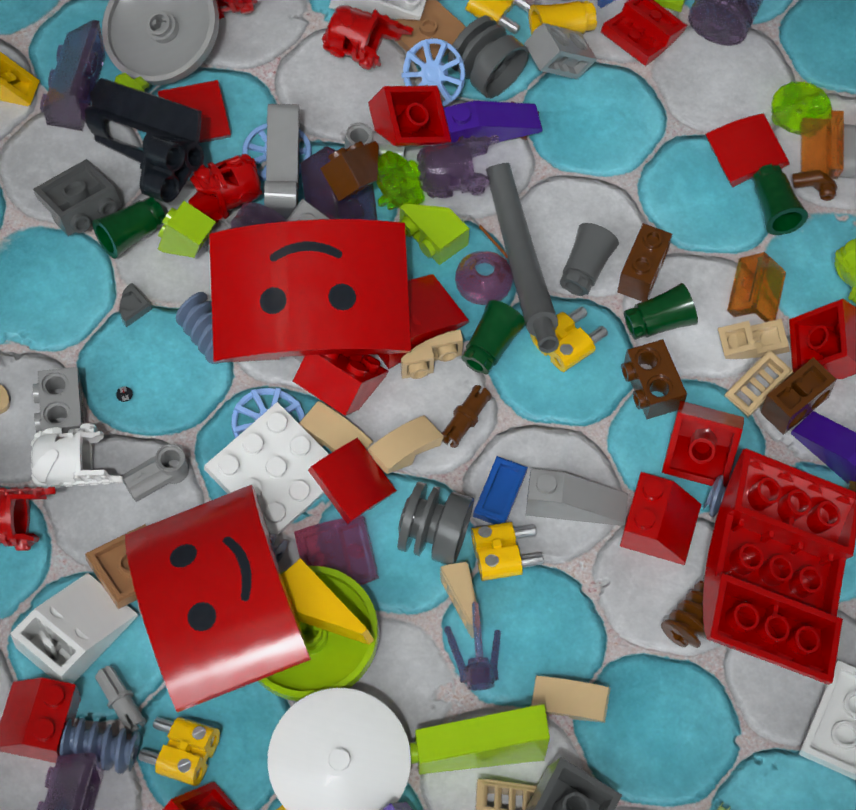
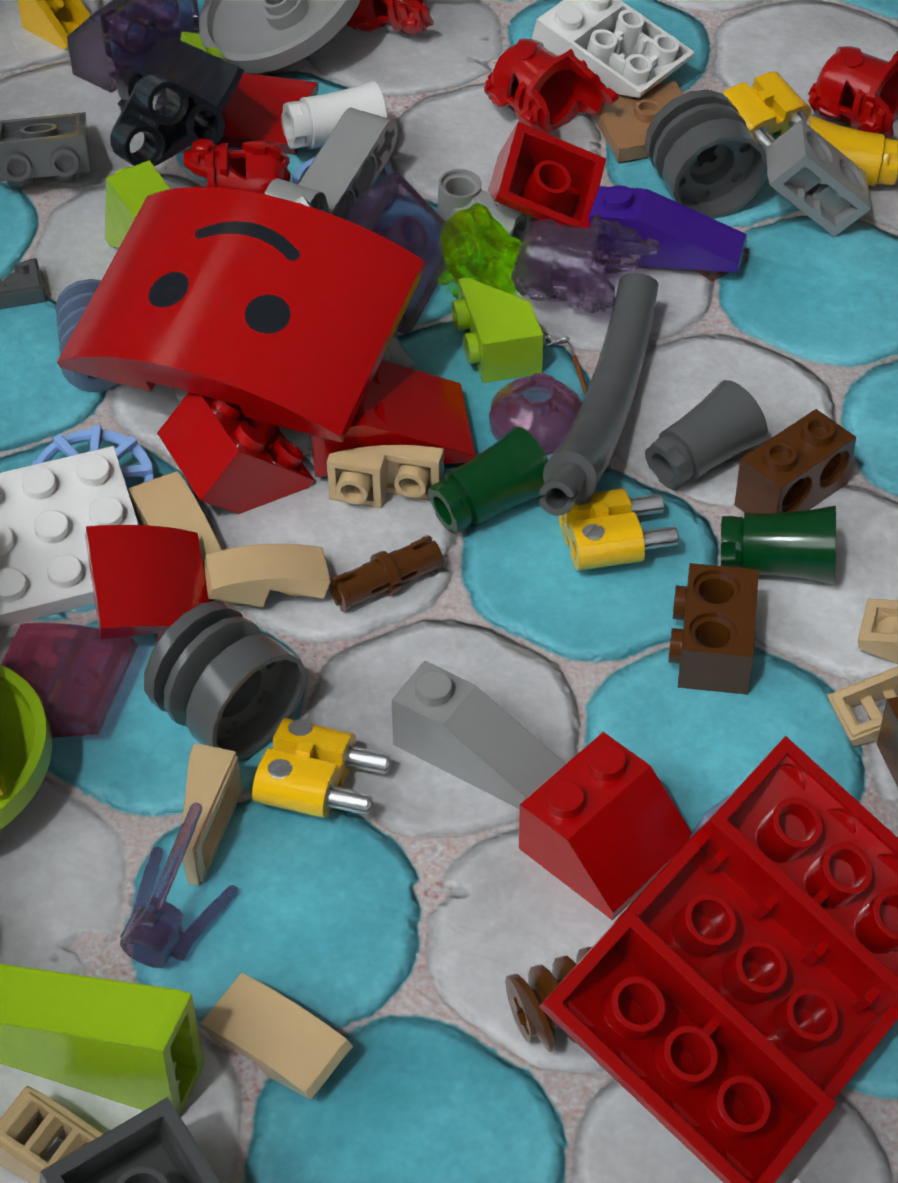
camera: 30 degrees right, 15 degrees down
dark green plant [92,197,165,259] -> none
reddish brown slope [320,141,379,201] -> none
light blue wheel [401,38,465,106] -> none
blue tile [473,456,528,524] -> none
red slope [662,401,744,487] -> none
none -> white plant [281,80,387,149]

